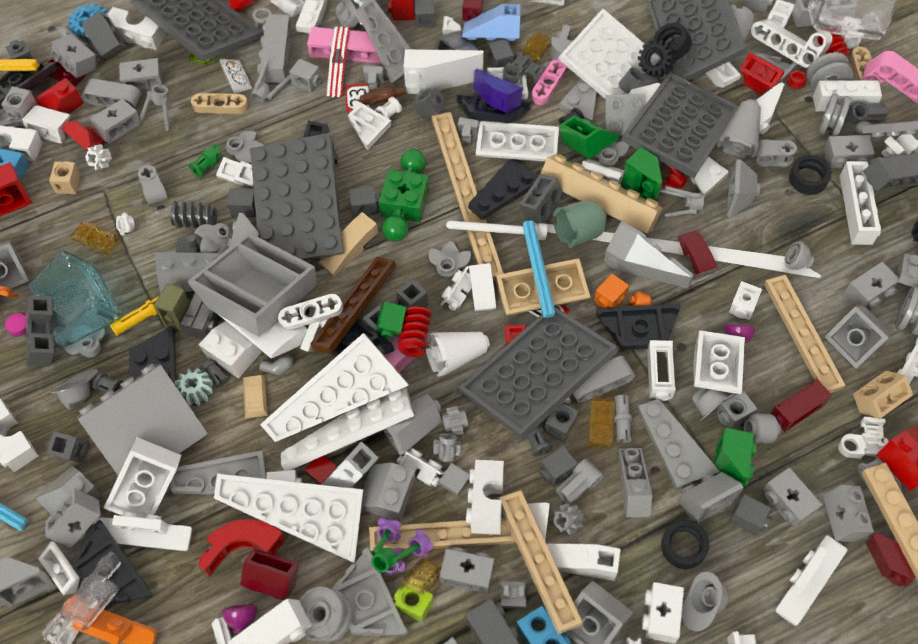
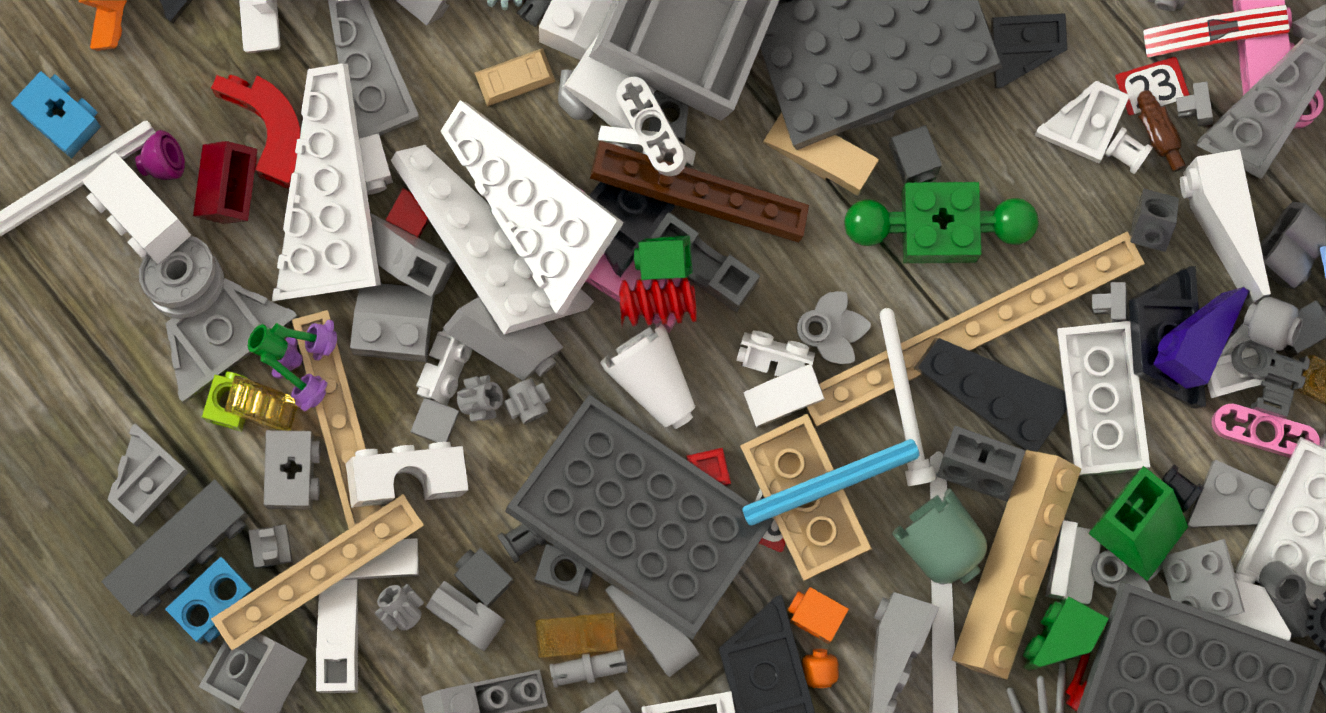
camera: 70 degrees right, 20 degrees up
none -> light grey head [1244,296,1303,351]

